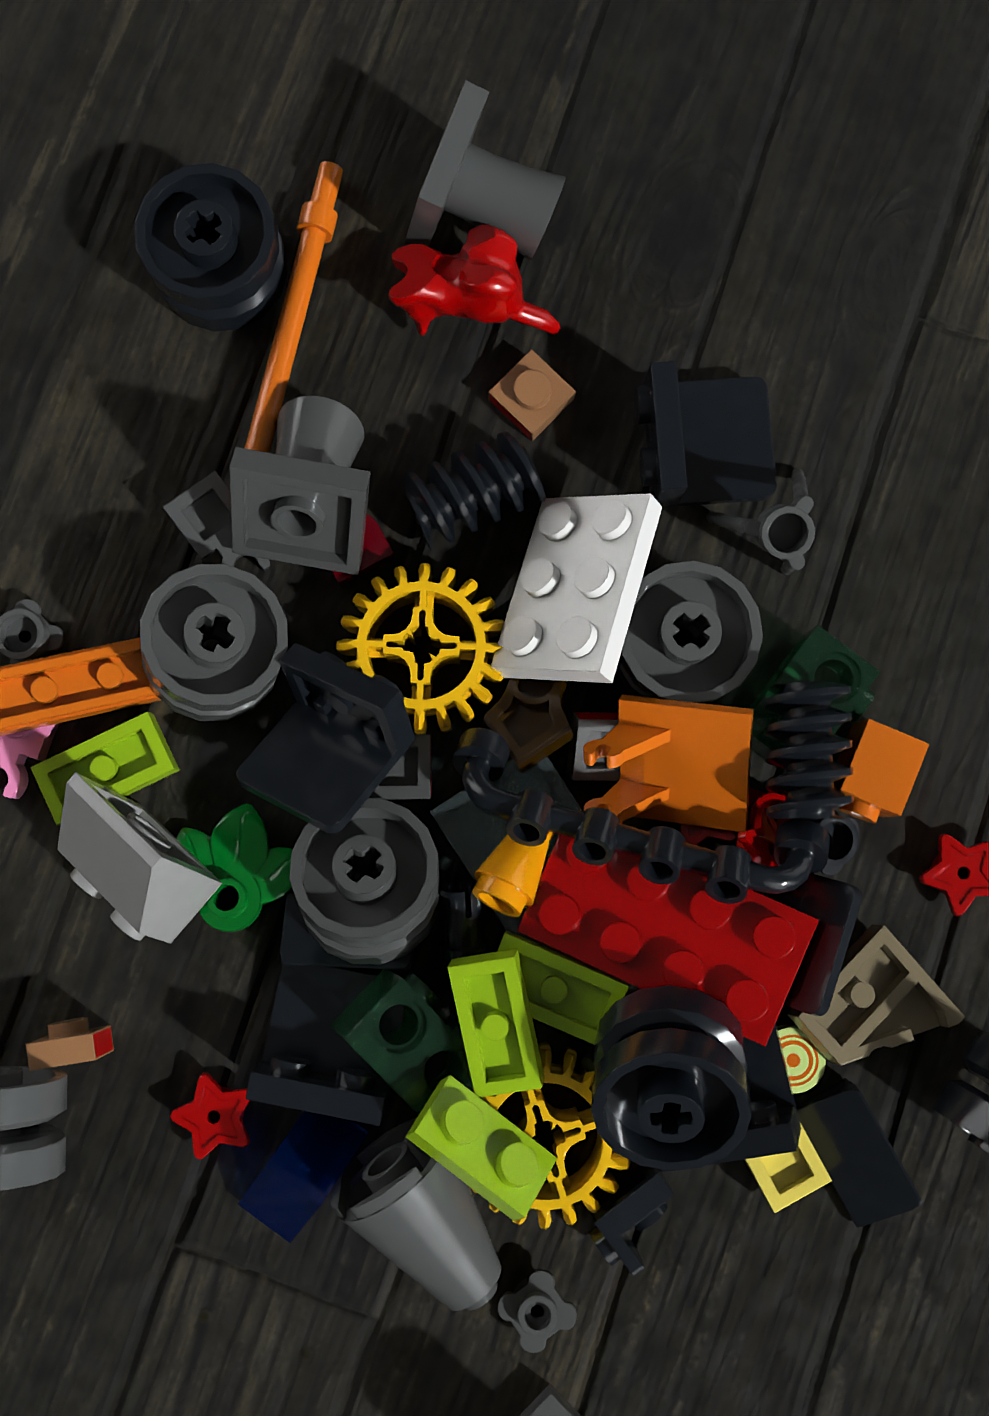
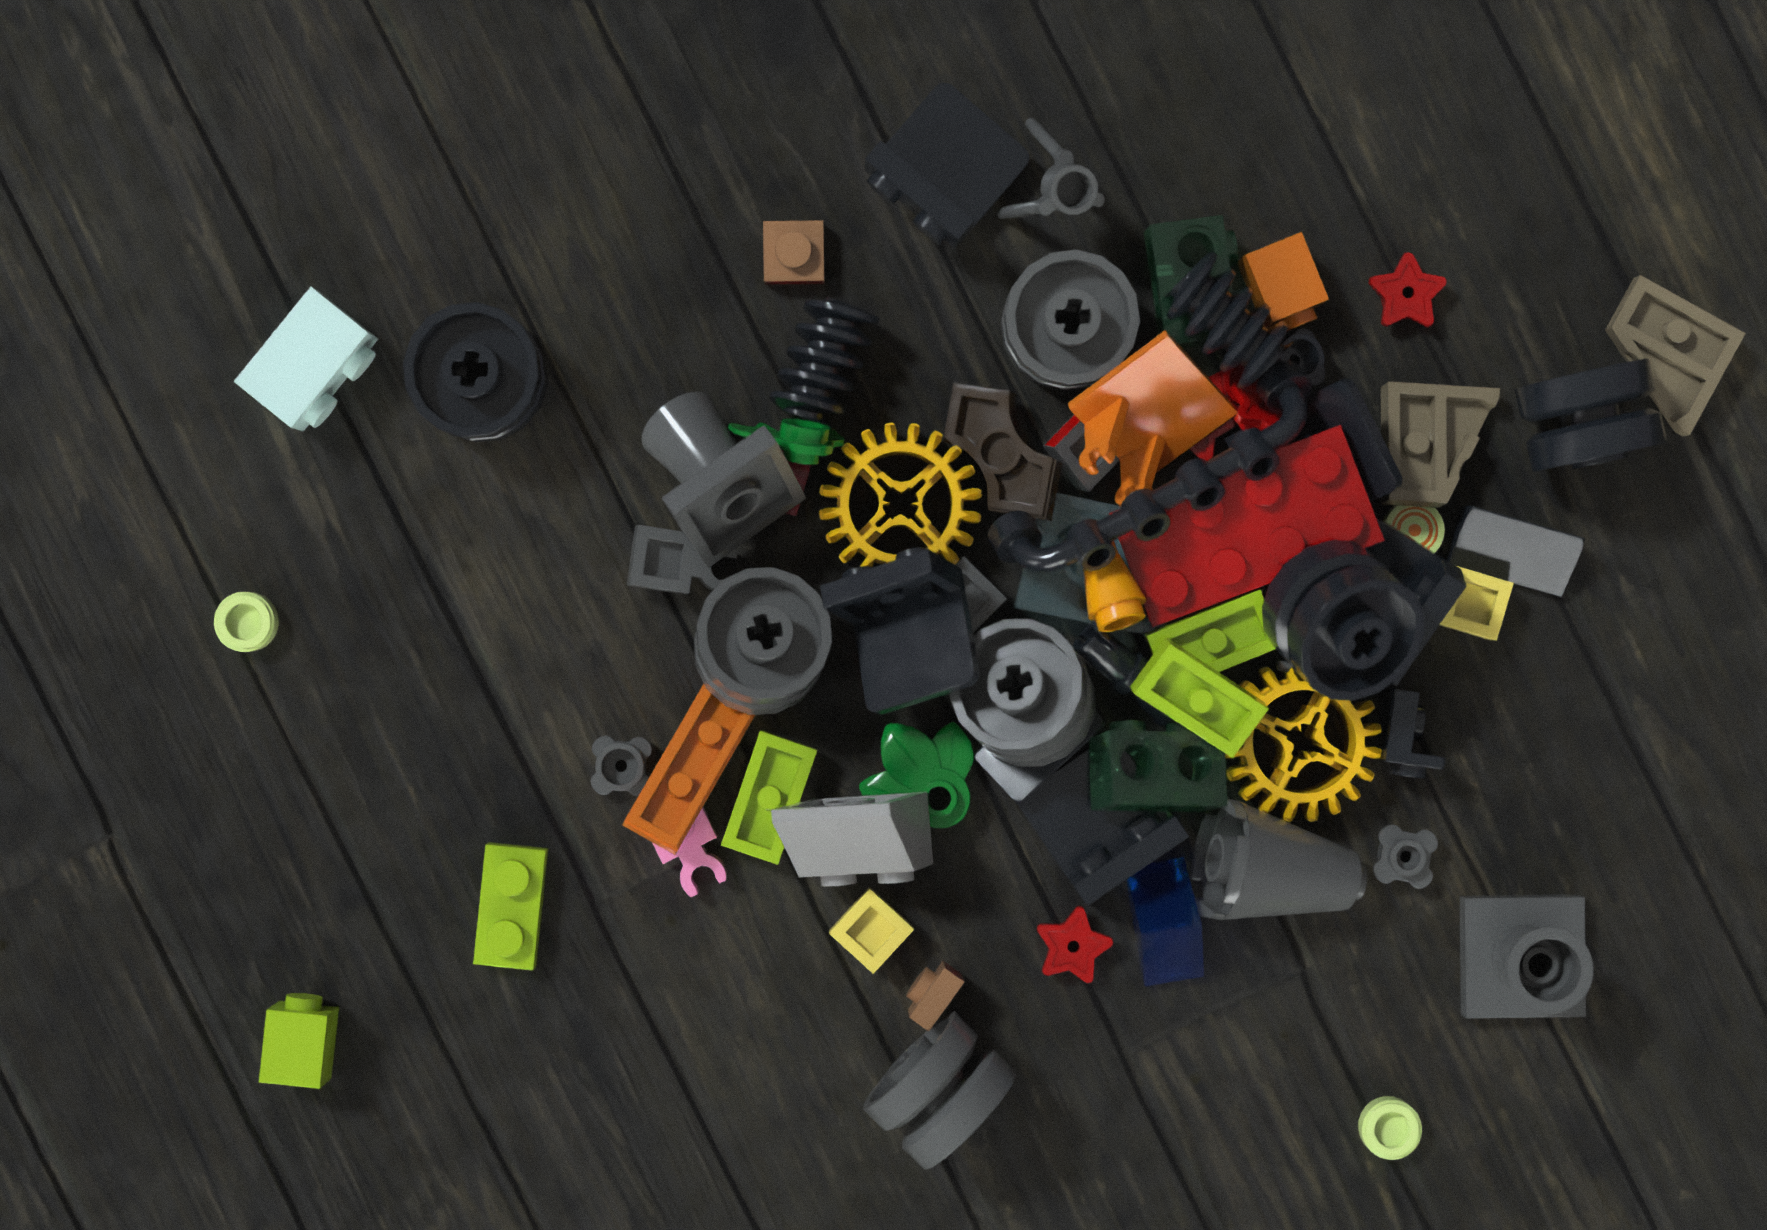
camera: 40 degrees left, 5 degrees up
orange bar [230,161,343,504] -> none
red animal [389,224,561,336] -> none
dark grey plant [404,81,566,261] -> none
lime plate [405,1075,557,1221] -> none
white plate [491,493,662,683] -> none
none -> light aqua brick [234,287,378,432]
none -> green plate [728,419,845,465]
none -> light yellow plate [829,886,914,974]

